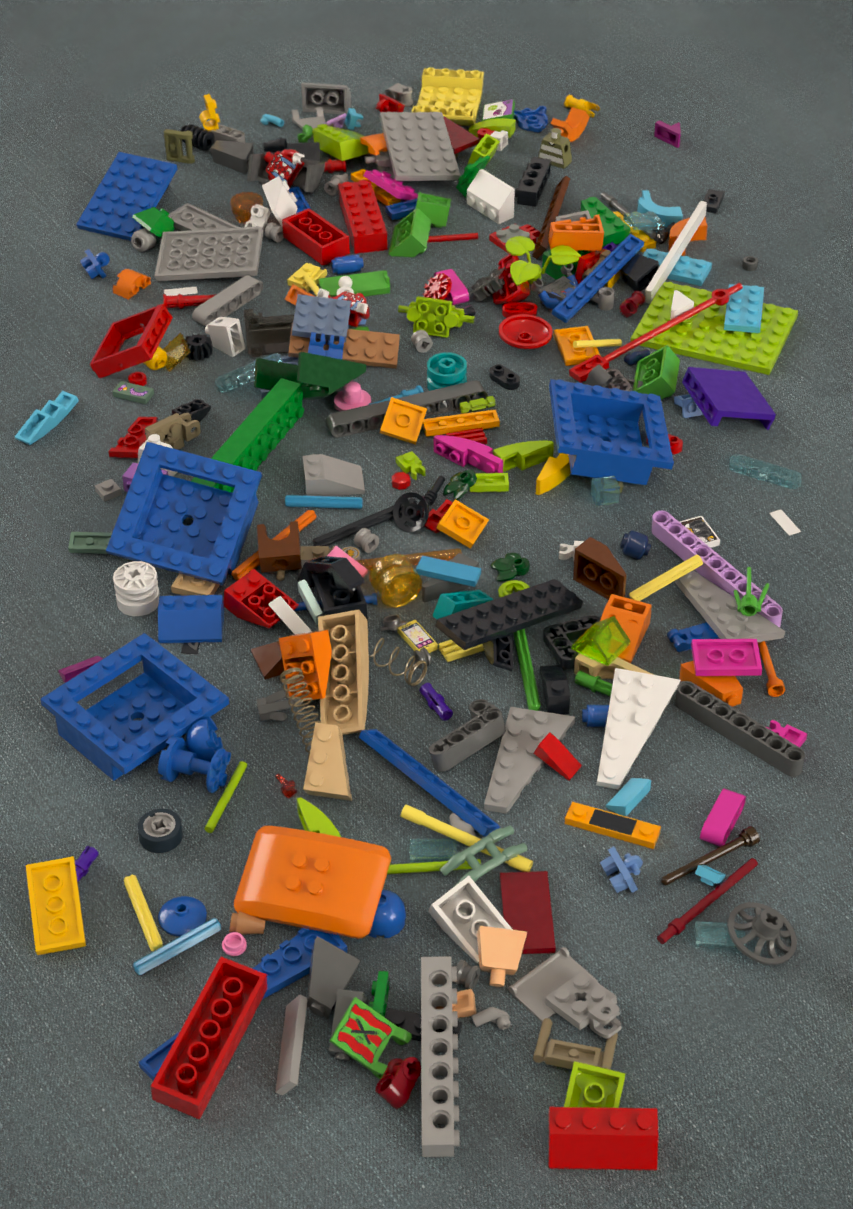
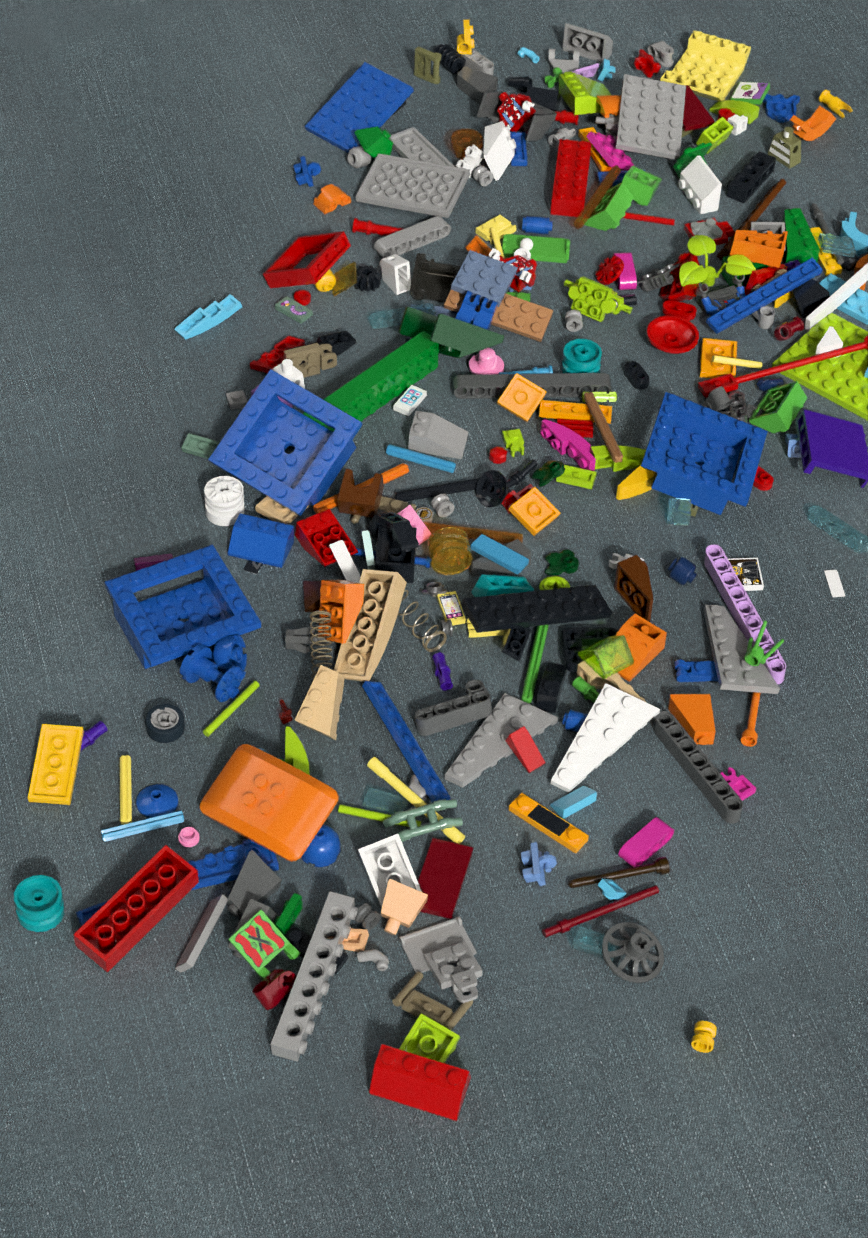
camera: 15 degrees right, 5 degrees up
white sticker [164,287,197,296] -> none
medium nougat cone [229,911,266,935] -> none
red brick [282,208,350,266] -> none
light yellow axle [629,555,703,601] -> none
dark pink plate [691,639,762,676] -> none
none -> teal wheel [14,875,65,932]
none -> white tile [393,385,427,416]
none -> clear orange axle [573,165,621,229]
none -> medium nougat axle [584,392,623,463]

